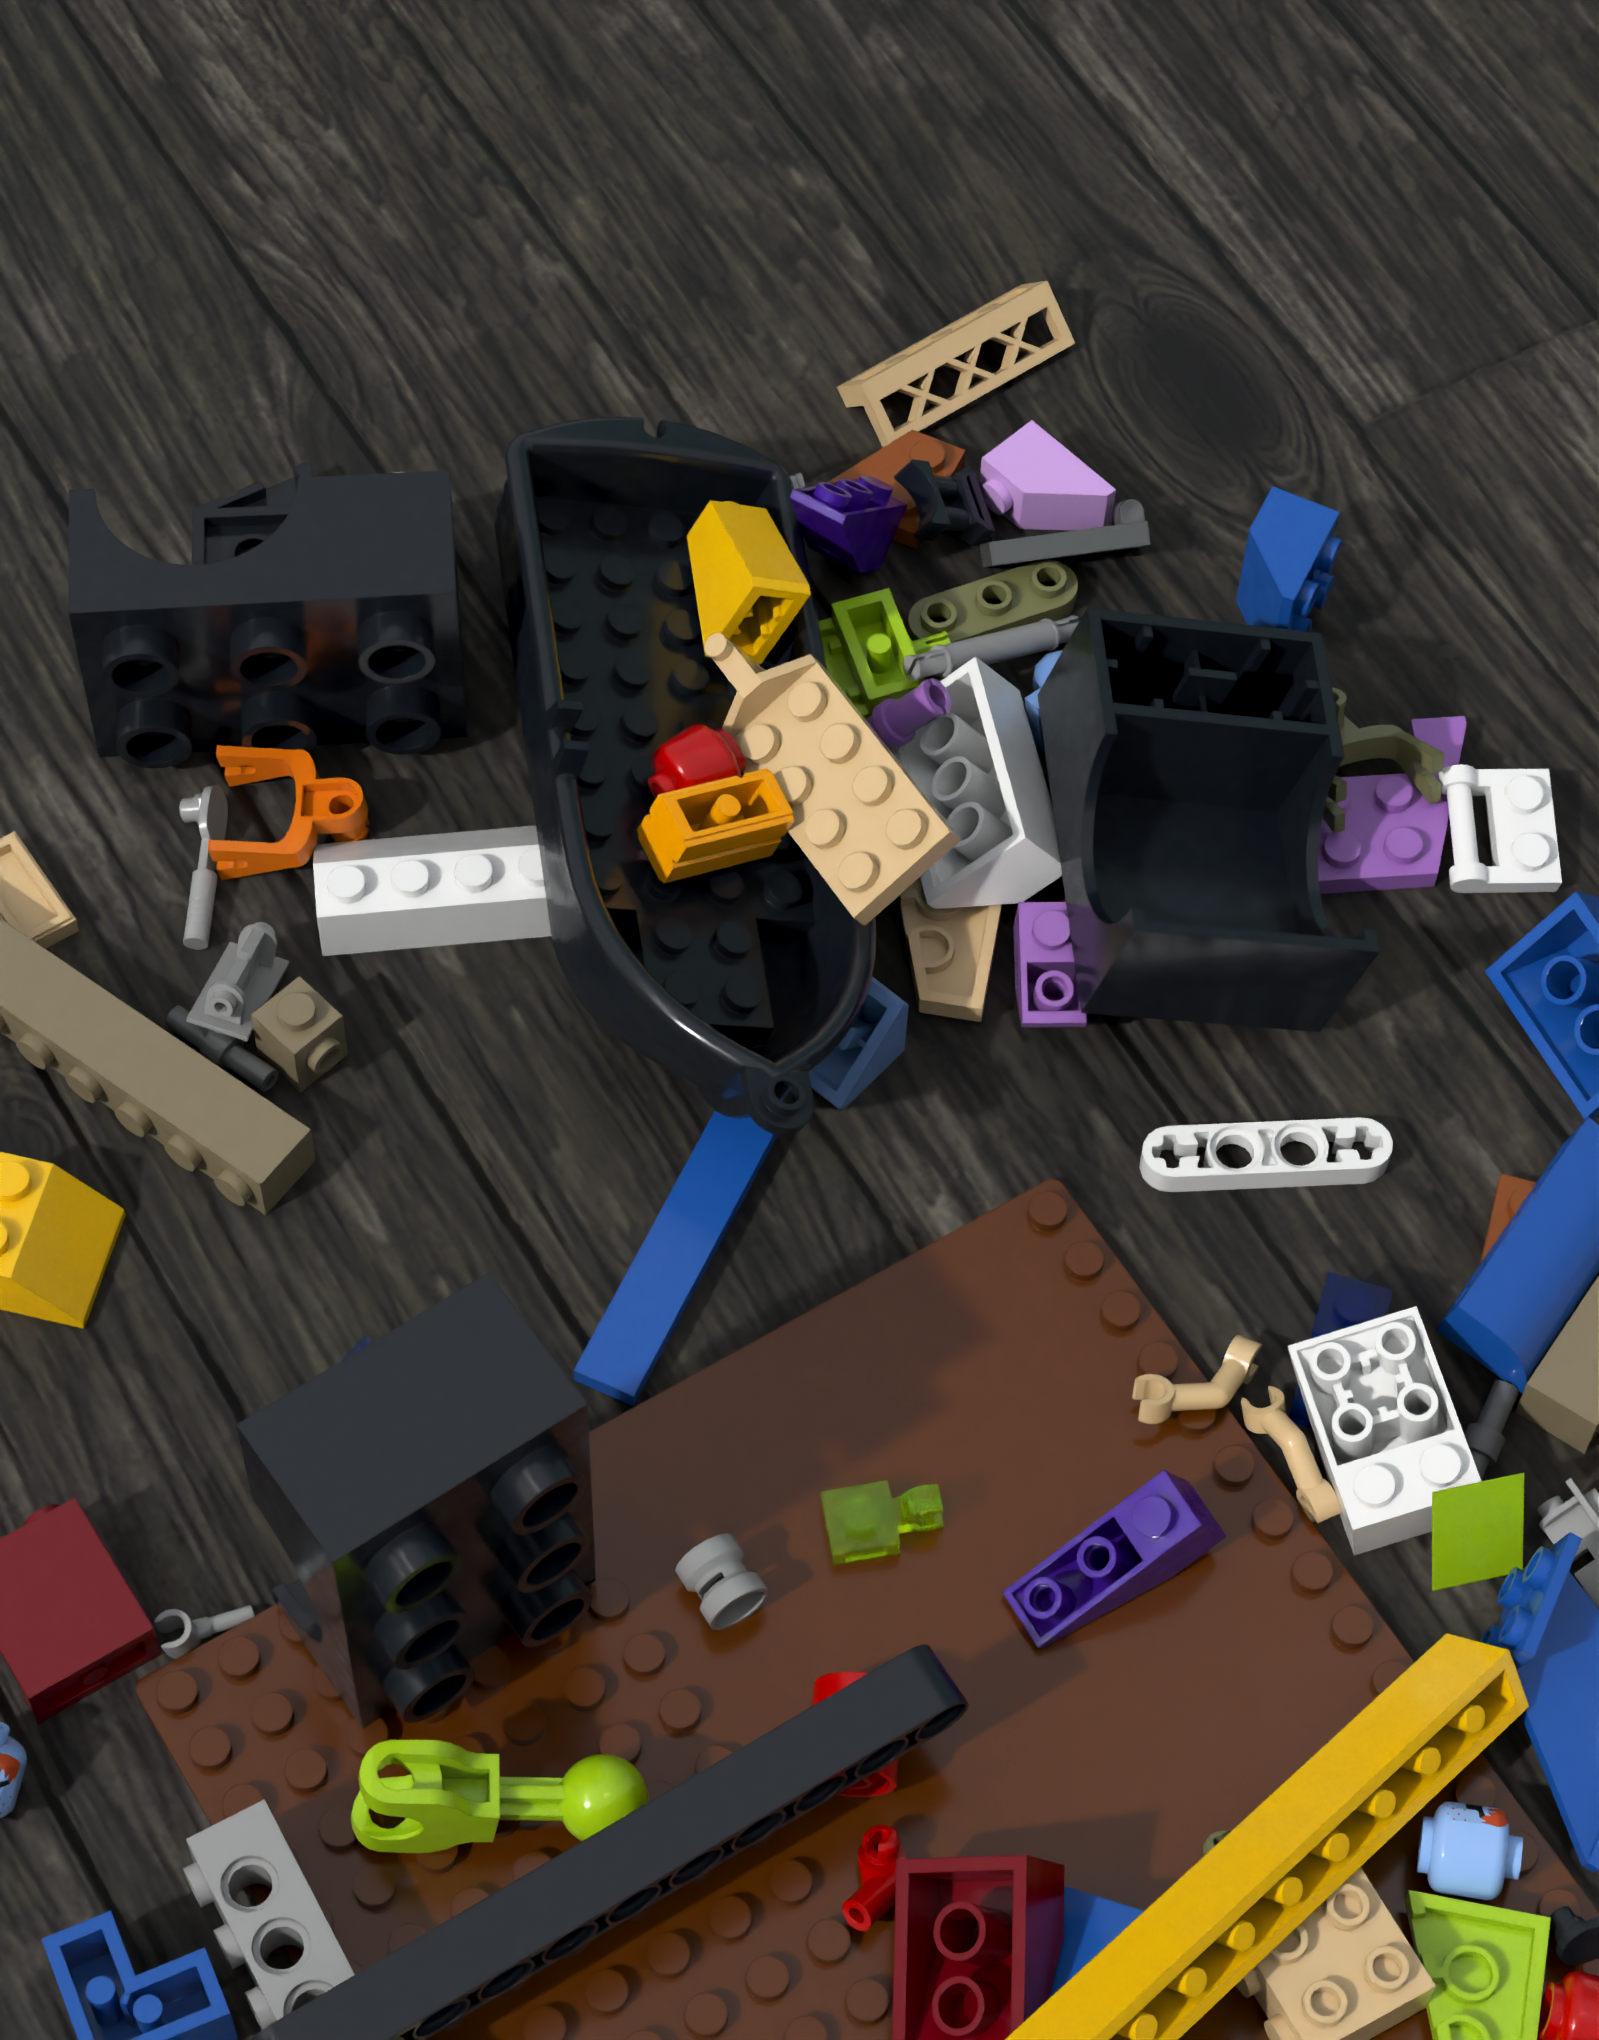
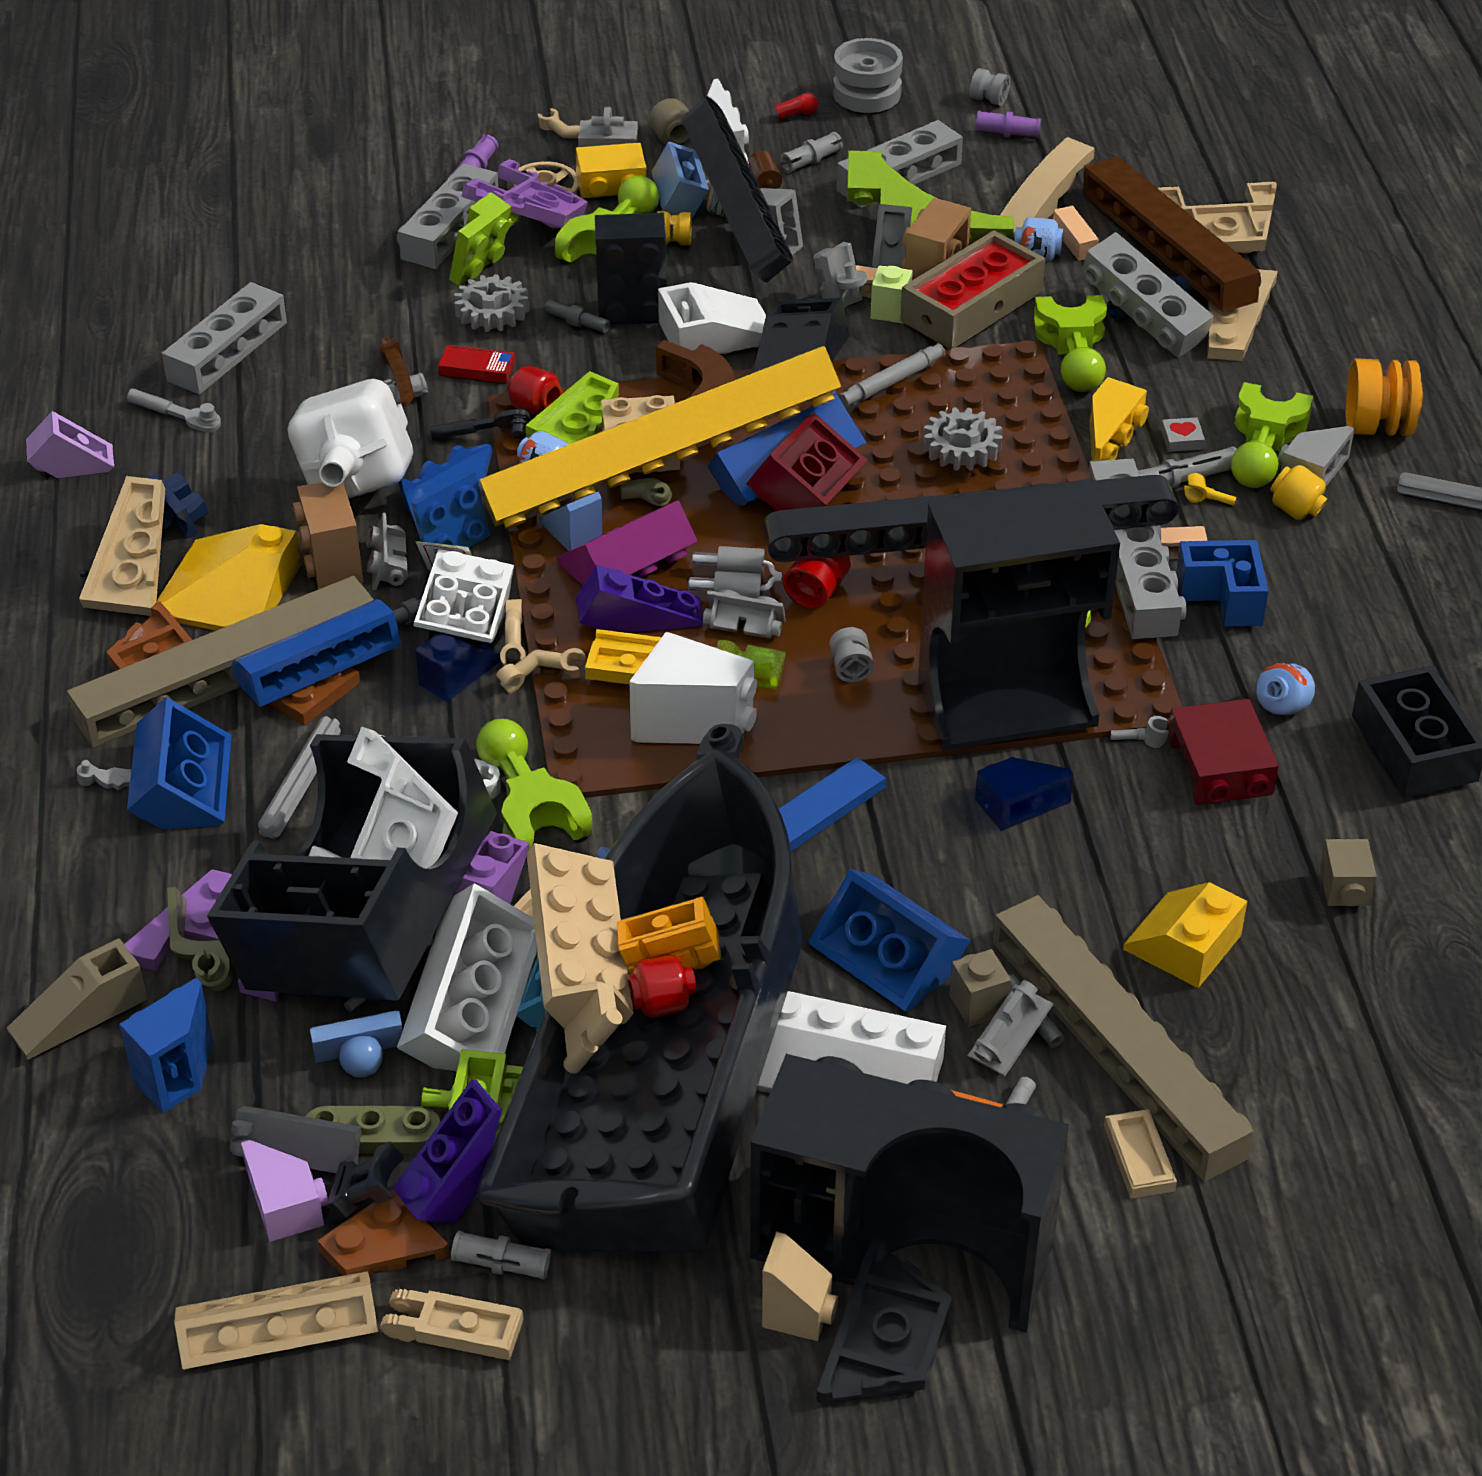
camera: 155 degrees left, 15 degrees down
yellow slope [687,500,811,664] -> none
medium lavender pin [866,678,952,748] -> none
light grey piece [903,615,1079,681] -> none
white plate [1439,764,1562,893] -> none
none -> dark tan slope [7,938,148,1060]
none -> light grey axle [258,716,341,839]
none -> white wing [309,727,458,868]
none -> tan hinge [380,1288,523,1360]
none -> lime piece [476,718,593,858]
none -> medium blue slope [539,491,602,551]
none -> magenta slope [556,500,698,586]
none -> yellow plate [585,629,662,685]
none -> white slope [630,632,758,744]
none -> light grey piece [688,546,782,599]
none -> light grey hinge [703,590,786,639]
none -> blue slope [808,869,971,1012]

